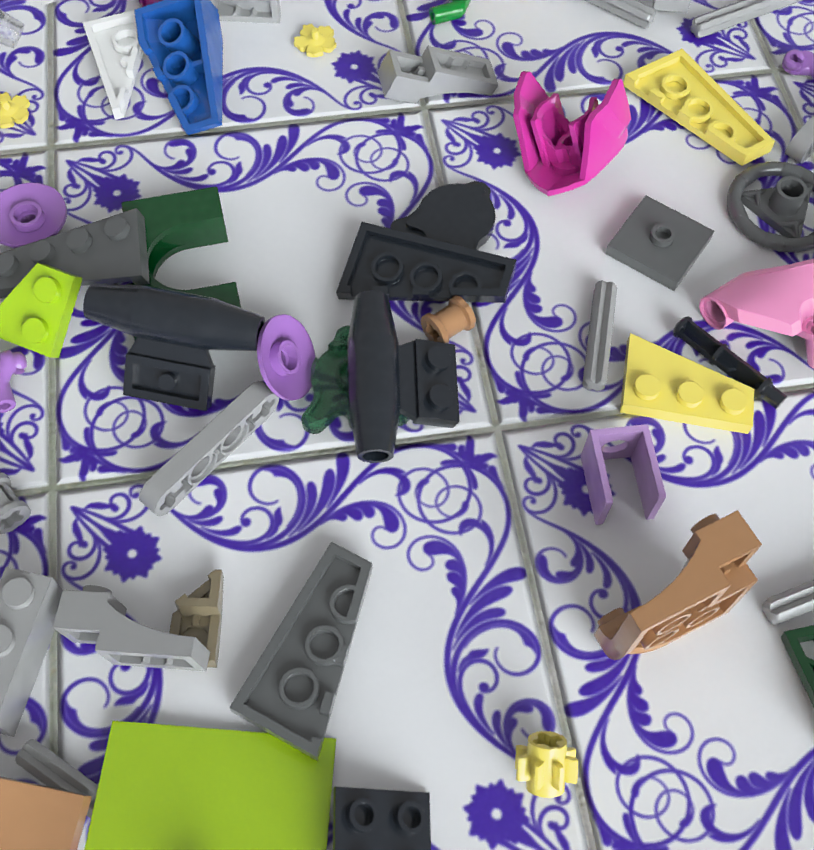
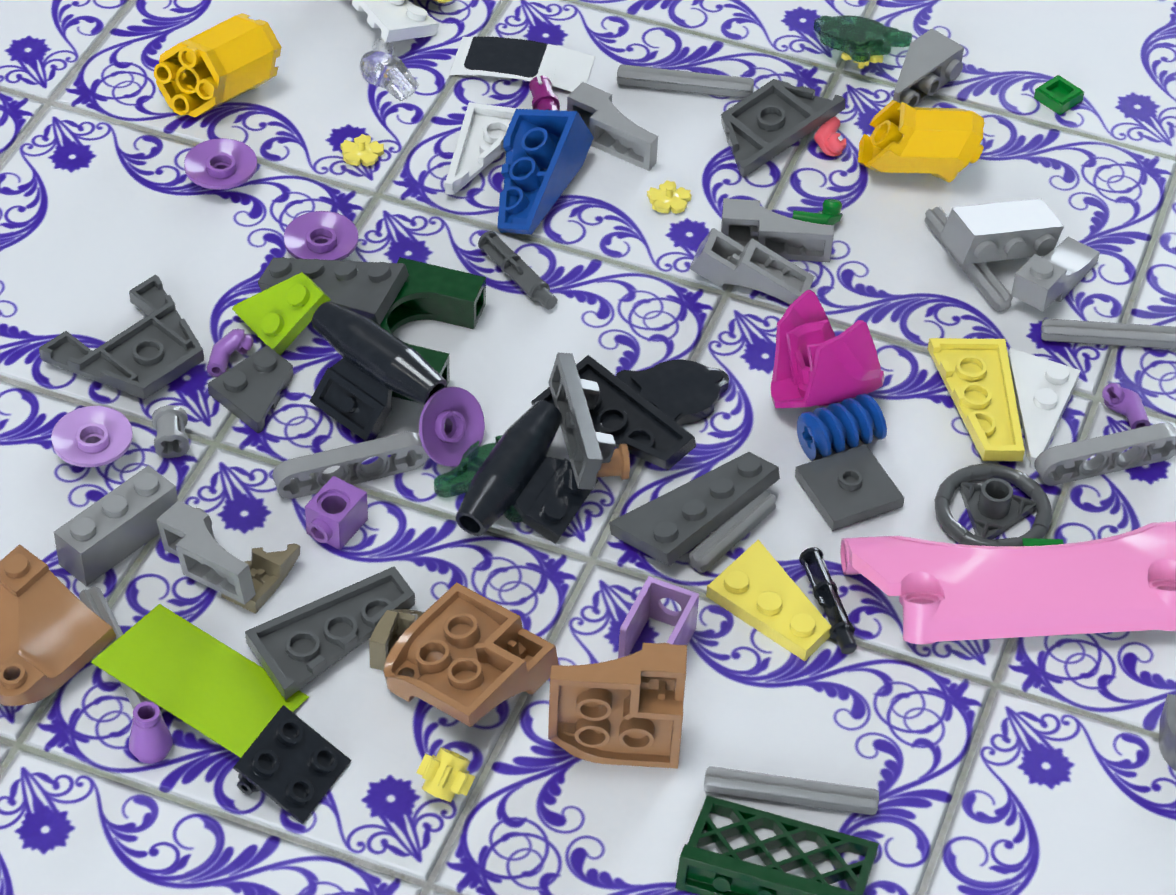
camera: 30 degrees right, 15 degrees down
none -> dark grey wing [208,345,293,433]
none -> medium lavender brick [305,476,368,550]
none -> dark tan slope [369,609,424,671]
none -> medium nougat slope [384,582,559,727]
none -> dark grey piece [478,231,558,310]
none -> dark grey hinge [548,352,616,490]
none -> dark grey wing [609,452,780,566]
none -> light grey slope [721,198,834,263]
none -> blue piece [797,394,887,461]
none -> white wing [1008,348,1081,469]

